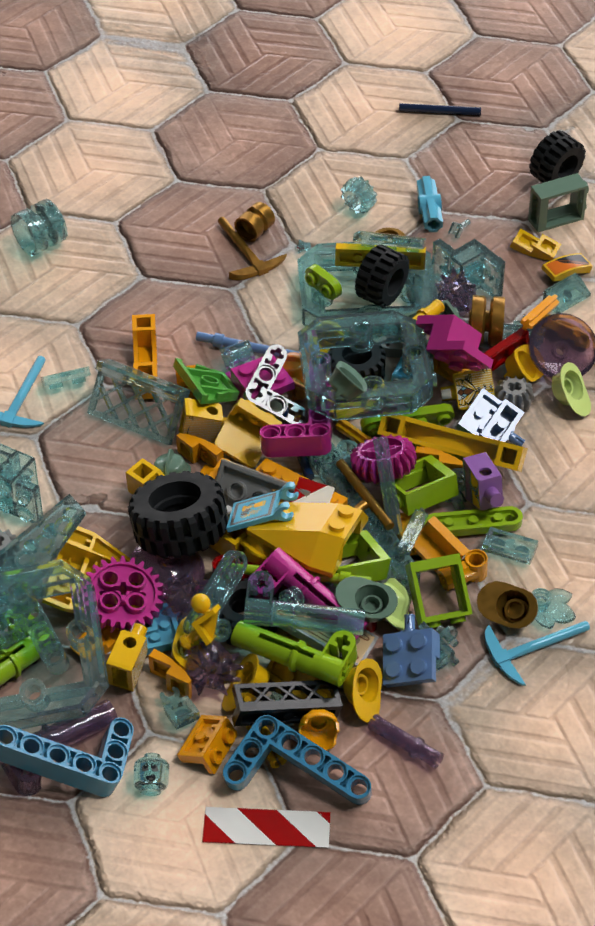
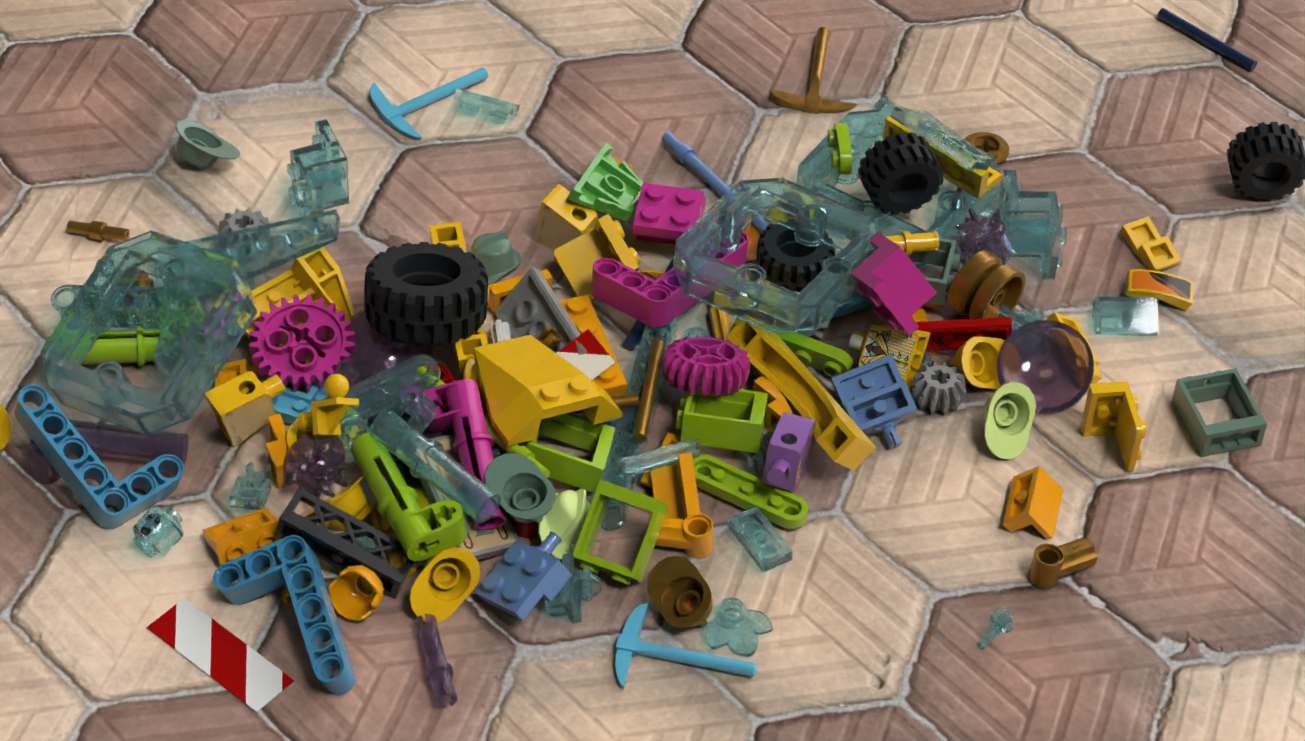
camera: 35 degrees right, 0 degrees up
clear light blue fence [87,359,190,445] -> none
light orange arch [132,314,159,400] -> none
light orange slope [176,433,224,467] -> none
clear light blue brick [220,340,255,371] -> none
medium azure flag [226,482,299,532] -> none
pearl gold wheel [234,202,275,242] -> none
beam [243,344,309,424] -> none
clear light blue bush [278,586,305,613] -> none
sand green piece [328,361,367,401] -> none
clear light blue gear [341,176,377,214] -> none
clear light blue axle [373,437,403,535] -> none
medium azure piece [417,176,443,232] -> none
clear light blue hand [448,219,471,238] -> none
light orange axle [520,294,560,331] -> none
sand green window [528,173,589,233] -> none

